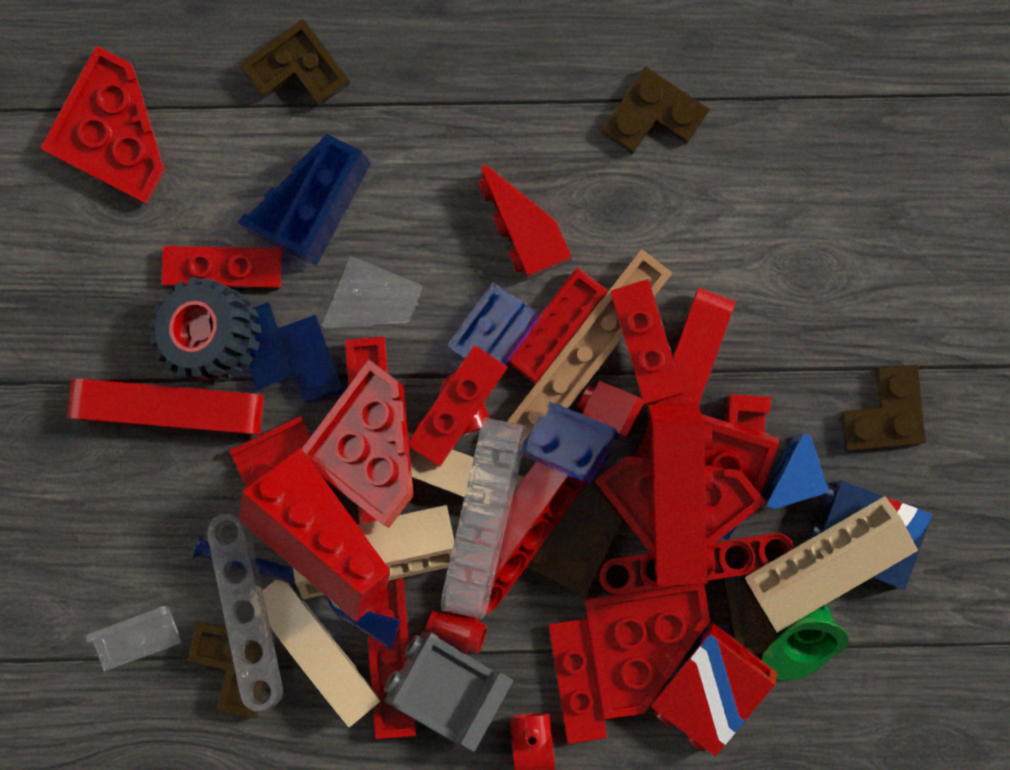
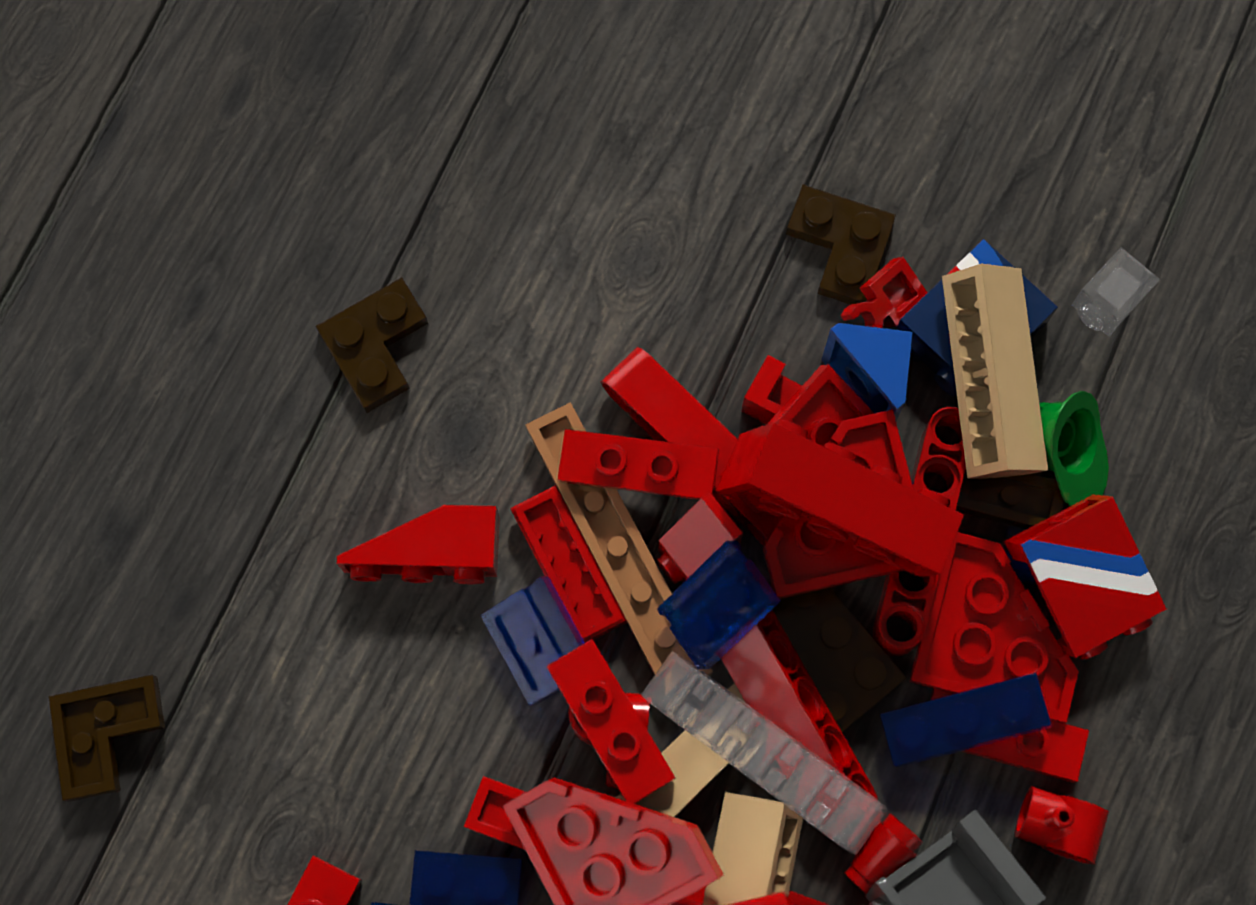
camera: 60 degrees left, 10 degrees down
clear blue wedge [237,134,371,267] -> none
clear wing [322,256,425,328] -> none
none -> red plate [841,257,928,328]
none -> clear blue plate [880,673,1052,768]
none -> clear brick [1072,247,1160,337]

